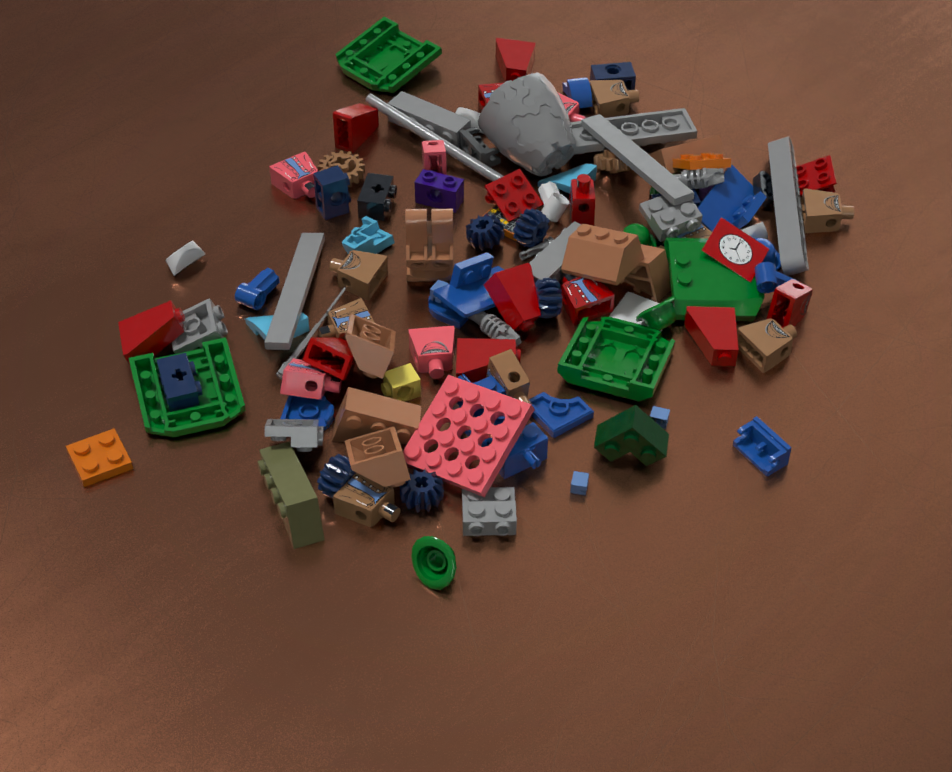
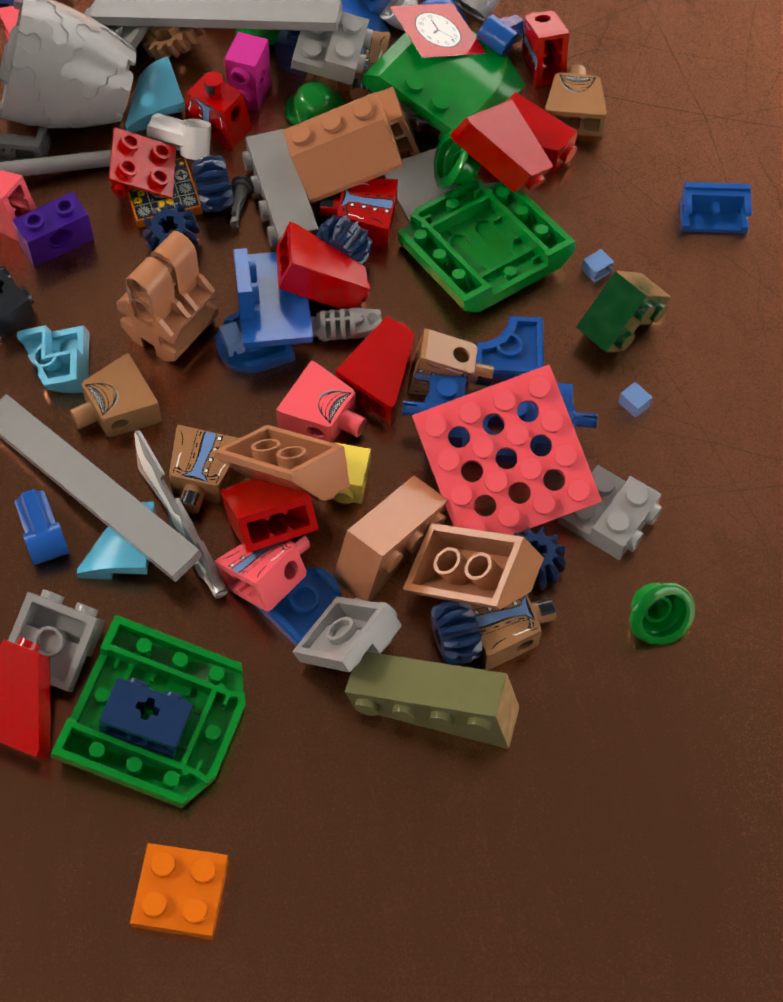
camera: 55 degrees left, 15 degrees up
none -> dark pink brick [224,32,271,112]
none -> slope [450,99,553,192]

